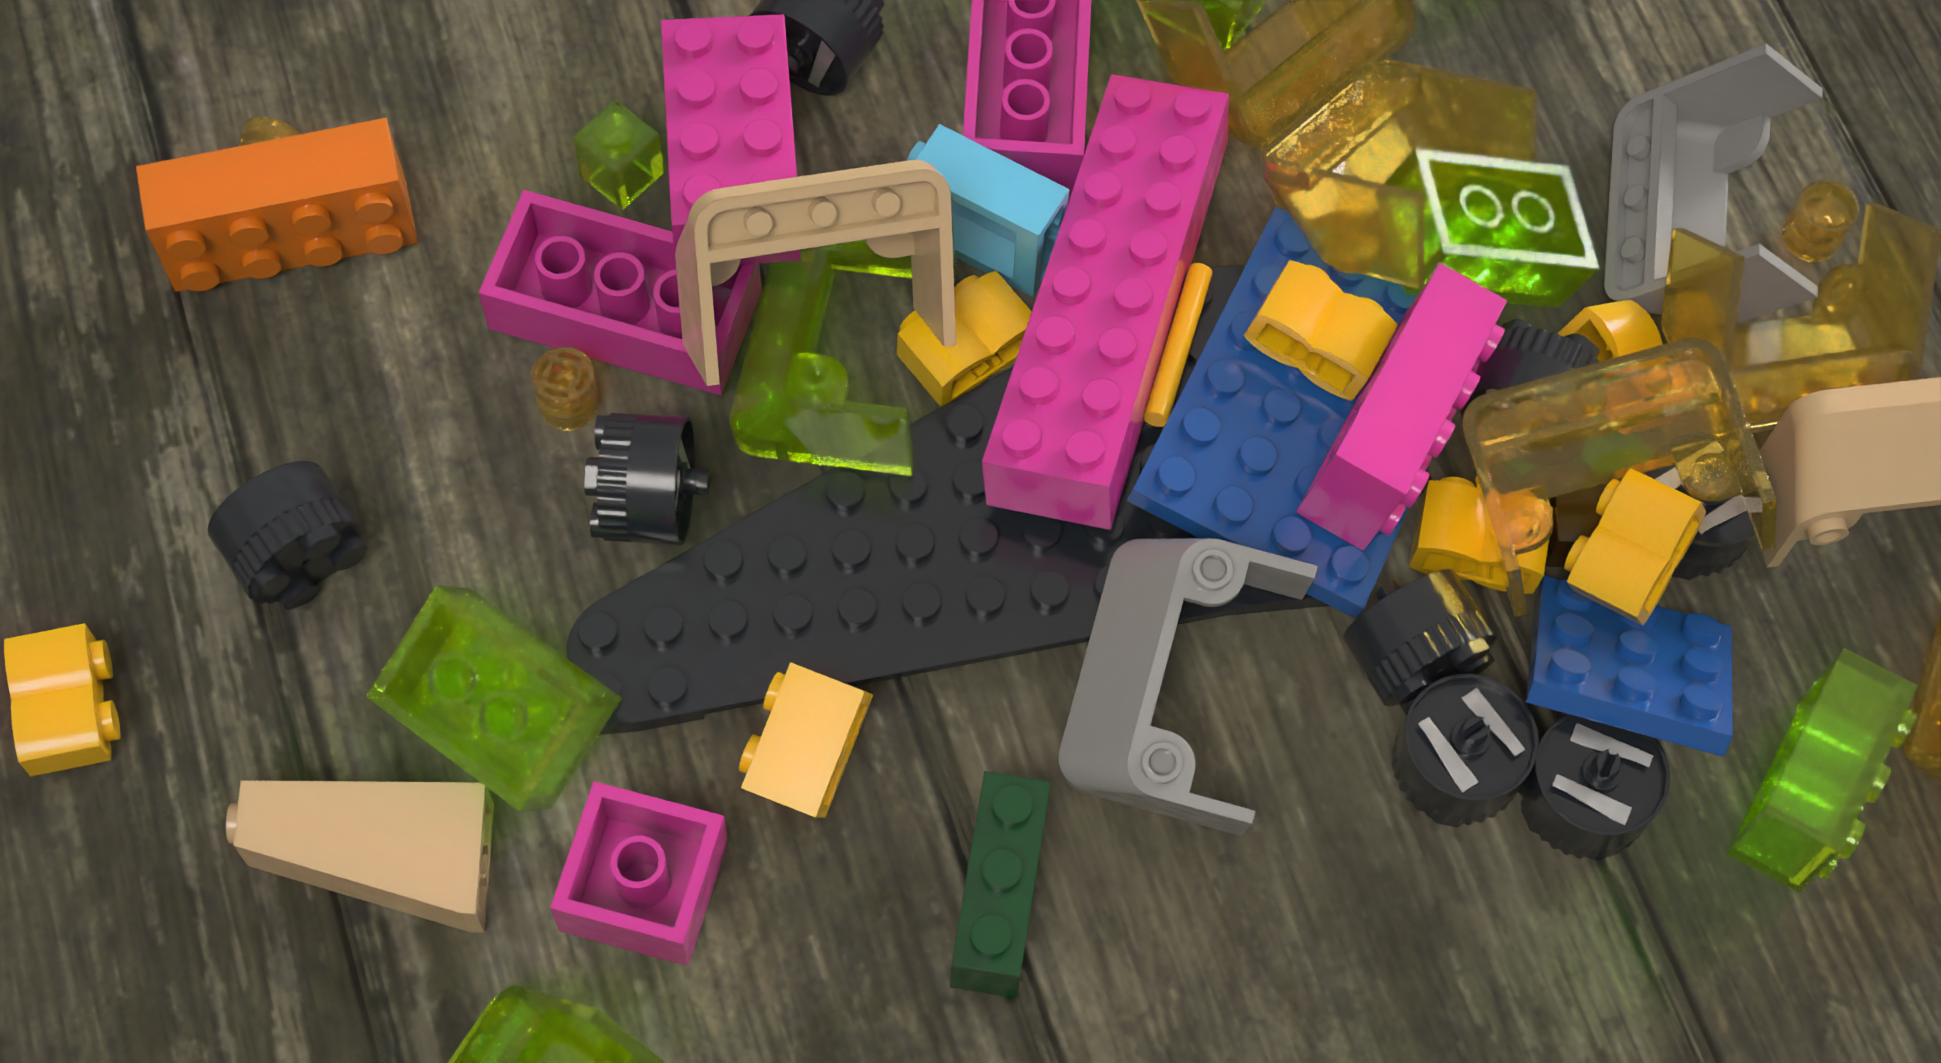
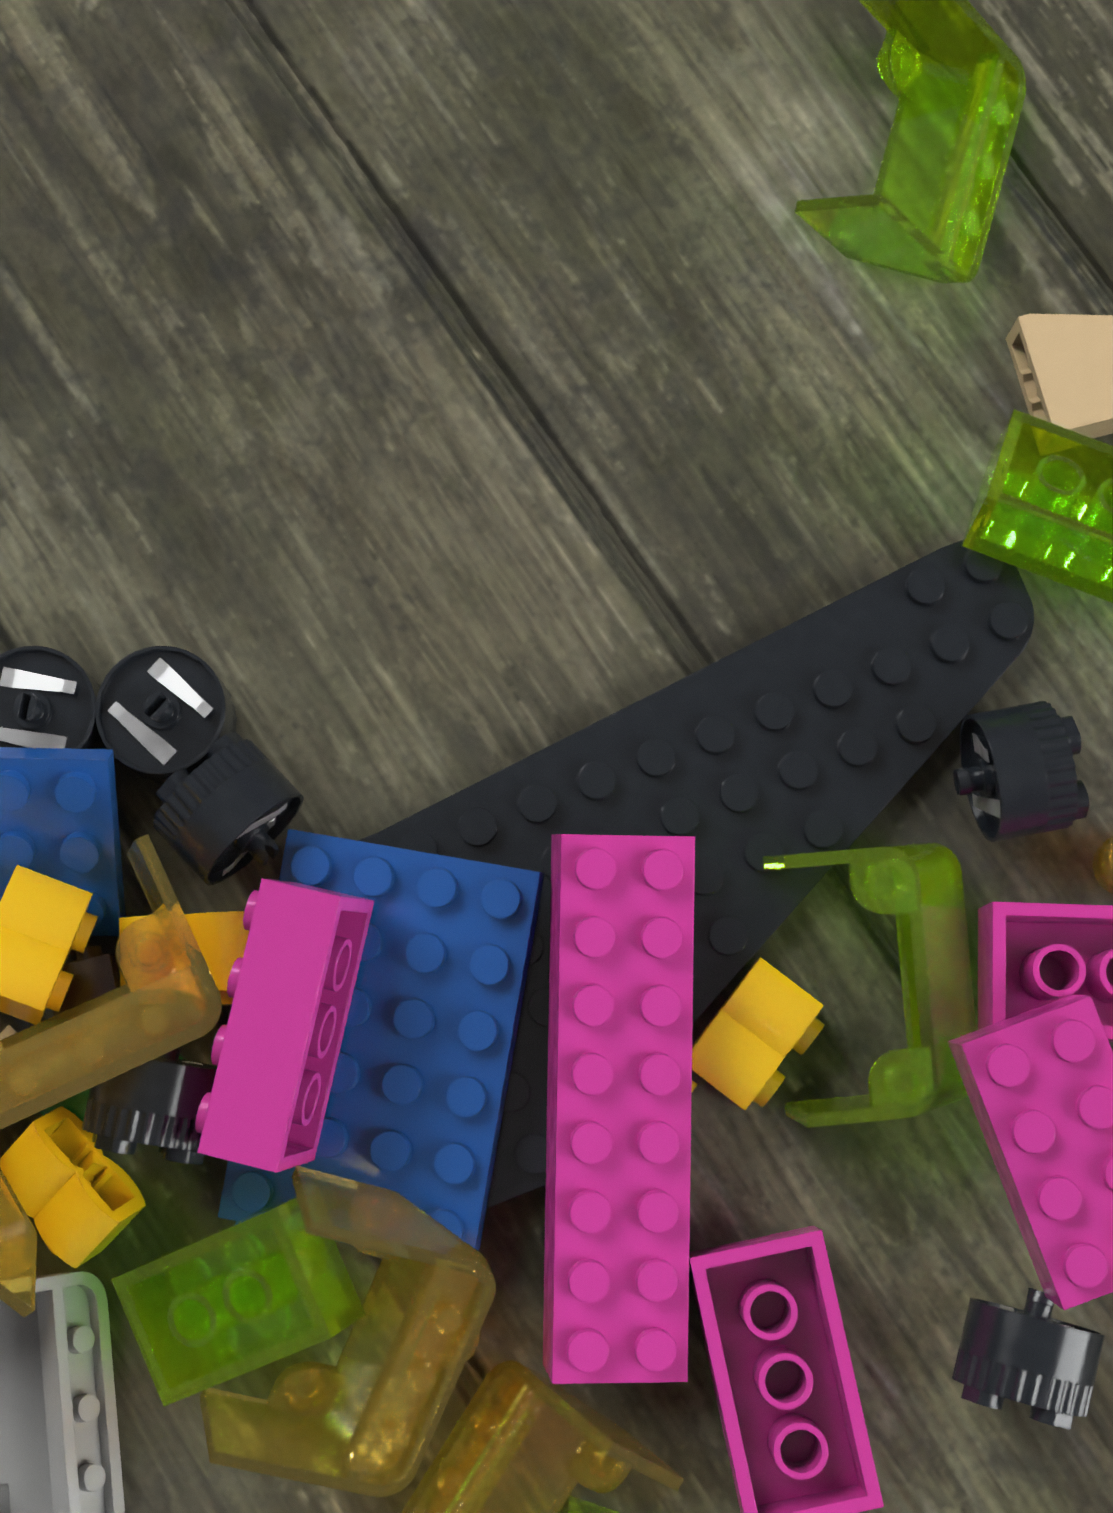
camera: 170 degrees right, 15 degrees up
dark pink brick [550,781,728,967] -> none
tan windscreen [675,160,956,386] -> none
yellow brick [739,662,874,818] -> none
medium azure window [906,124,1069,297] -> none
dark green brick [950,771,1051,998] -> none
light grey windscreen [1058,538,1318,836] -> none
yellow bar [1144,263,1213,427] -> none
yellow brick [1244,260,1398,401] -> none

